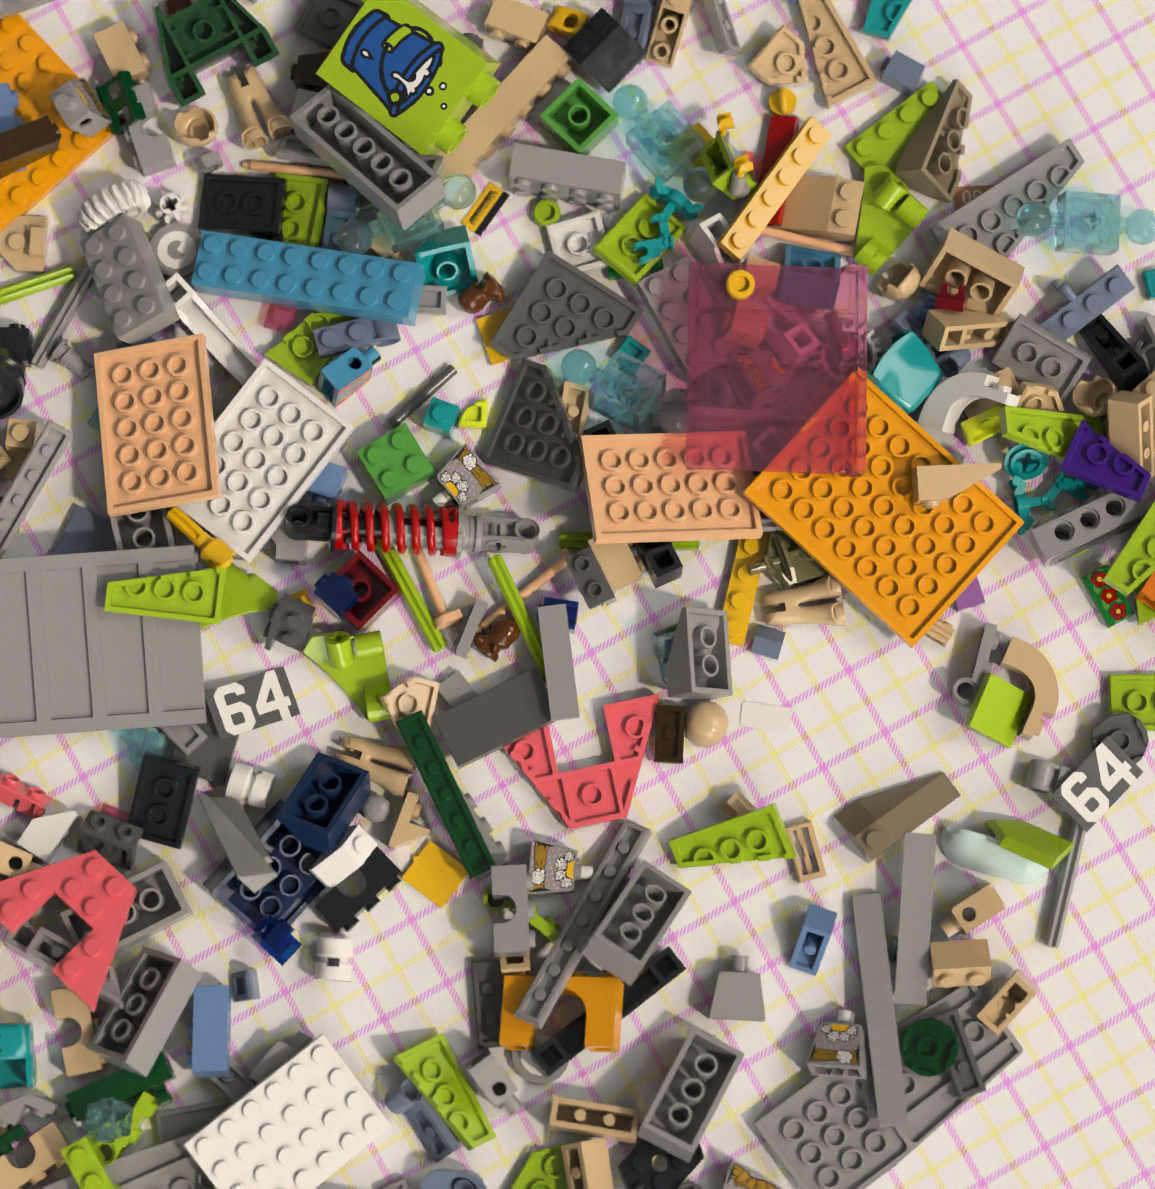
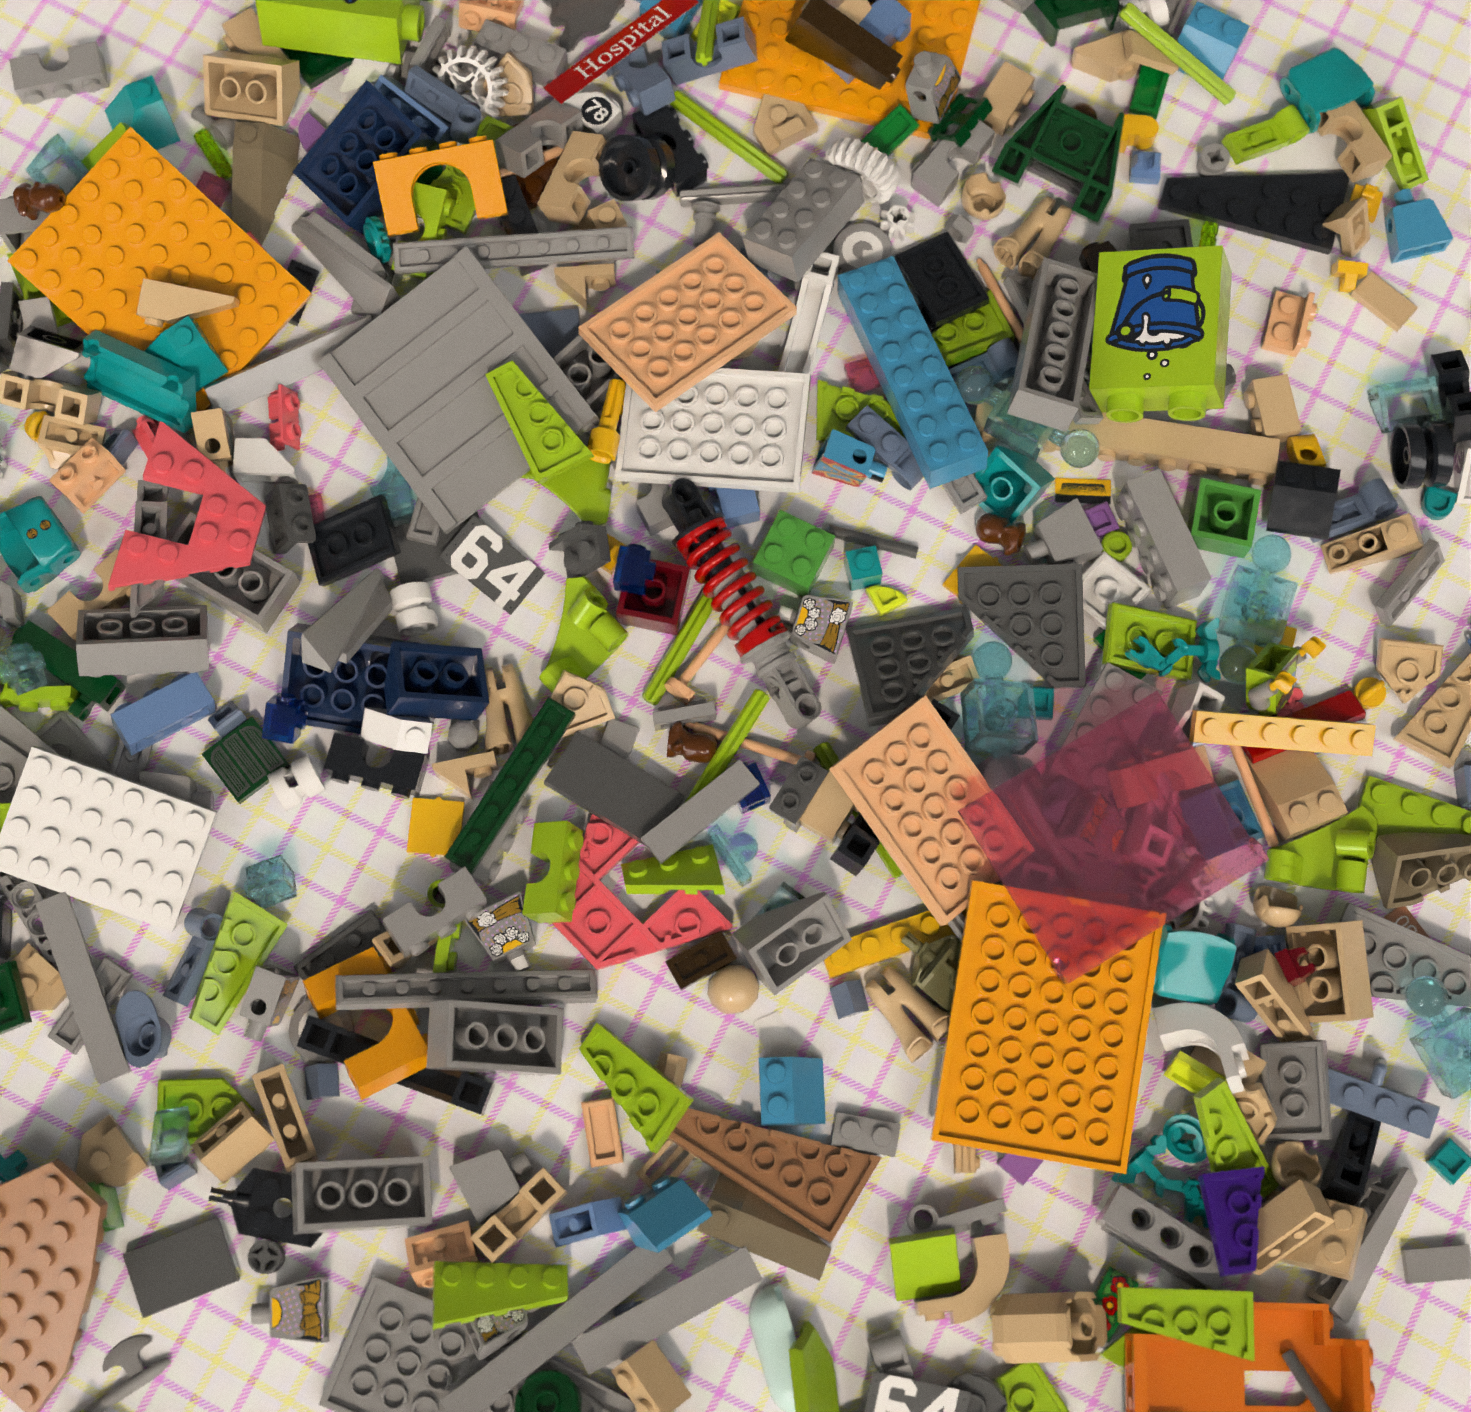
camera: 55 degrees right, 5 degrees down
yellow tile [725,270,755,300] -> none
tan slope [911,463,1002,509] -> none
tan torso [940,884,1007,937] -> none
none -> tile [202,716,291,804]
none -> clear light blue brick [244,854,297,909]
none -> sand blue slope [304,1064,340,1100]
none -> light nougat bracket [405,1221,479,1288]
none -> lime wing [432,1261,568,1330]
none -> tan arch [470,1167,568,1263]
none -> lime arch [522,820,583,923]
none -> tan slope [554,263,616,310]
none -> light nougat tile [581,1097,624,1168]
none -> dark azure slope [617,1175,713,1253]
none -> lime wing [621,844,726,895]
none -> medium nougat wing [667,1108,882,1243]
none -> clear light blue tile [708,824,758,887]
none -> dark azure slope [758,1057,826,1127]
none -> light grey plate [831,1112,901,1157]
none -> green tile [861,104,920,157]
none -> tan brick [990,1291,1107,1363]
none -> light grey torso [1023,498,1103,565]
none -> medium lavender tile [1084,501,1119,539]

